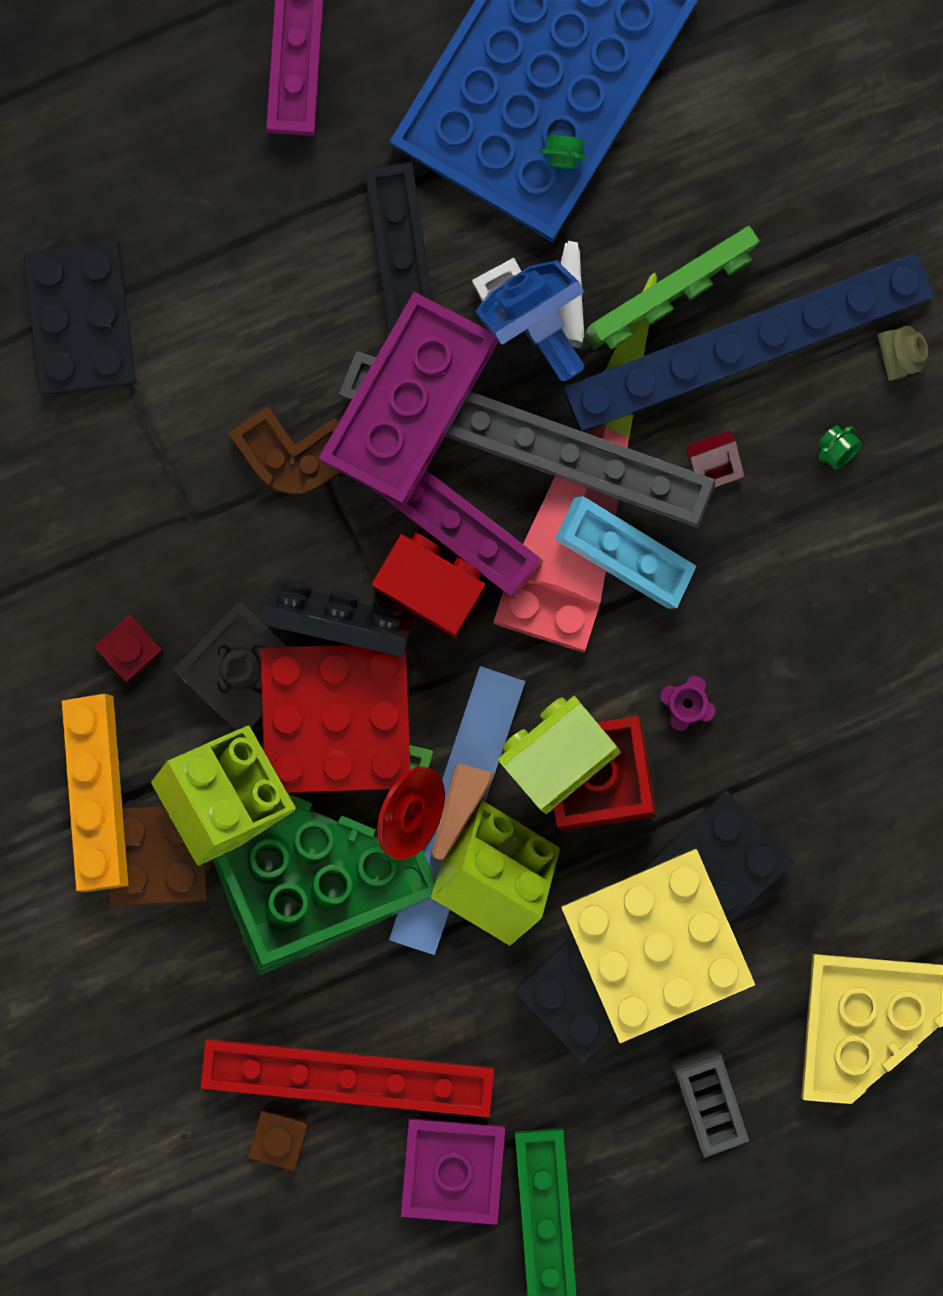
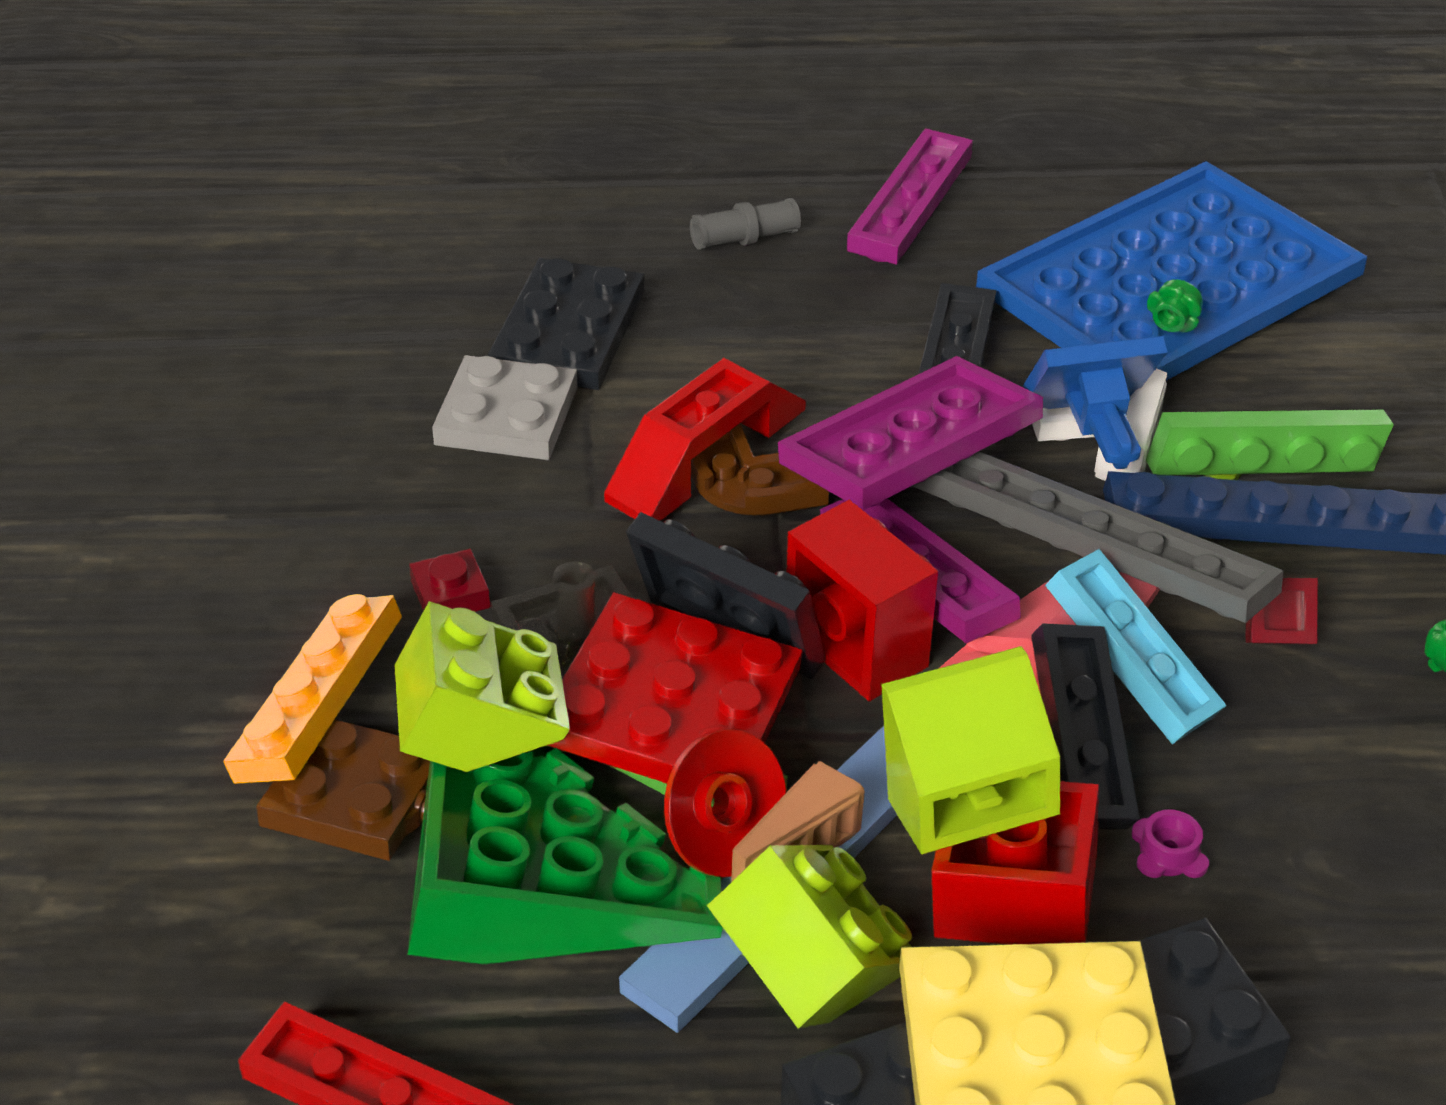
camera: 20 degrees right, 45 degrees down
none -> light grey plate [432,355,578,460]
none -> red slope [604,358,806,521]
none -> dark grey pin [690,198,801,250]
none -> black plate [1031,623,1140,829]

